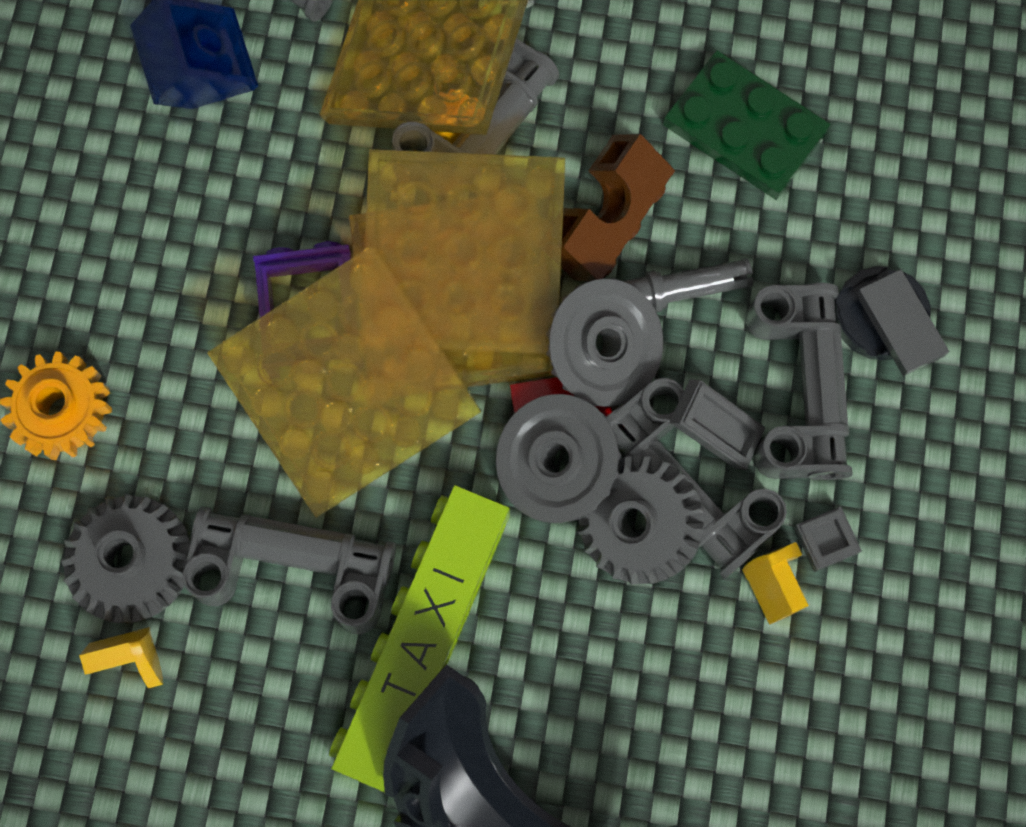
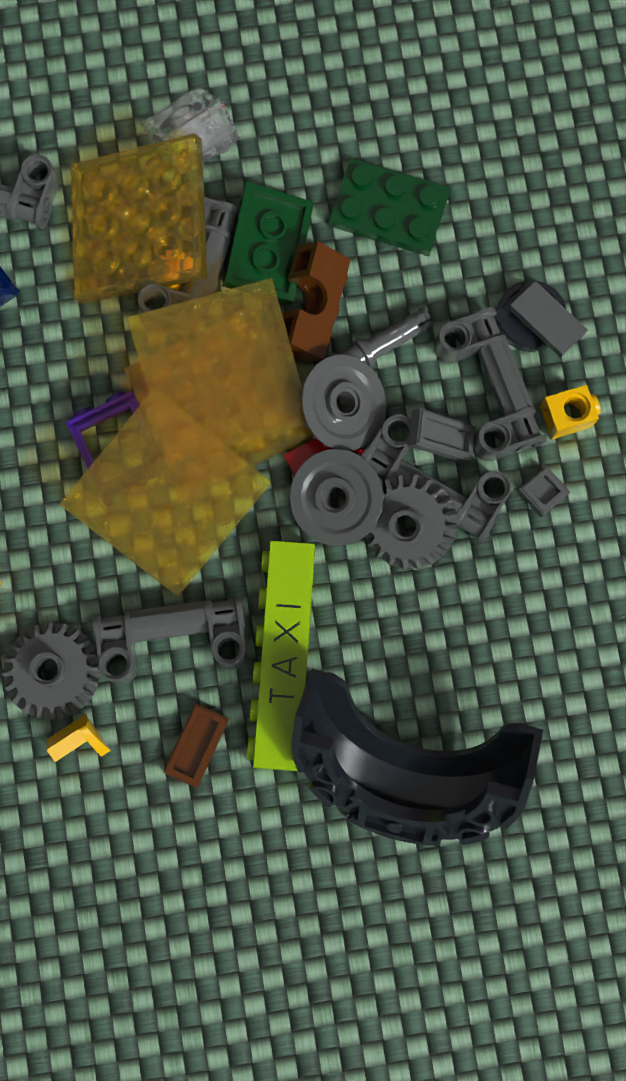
camera: 20 degrees left, 5 degrees up
yellow tile [742,542,809,625] -> none
none -> reddish brown tile [163,703,230,788]
none -> dark green plate [222,181,314,306]
none -> yellow brick [539,385,600,440]

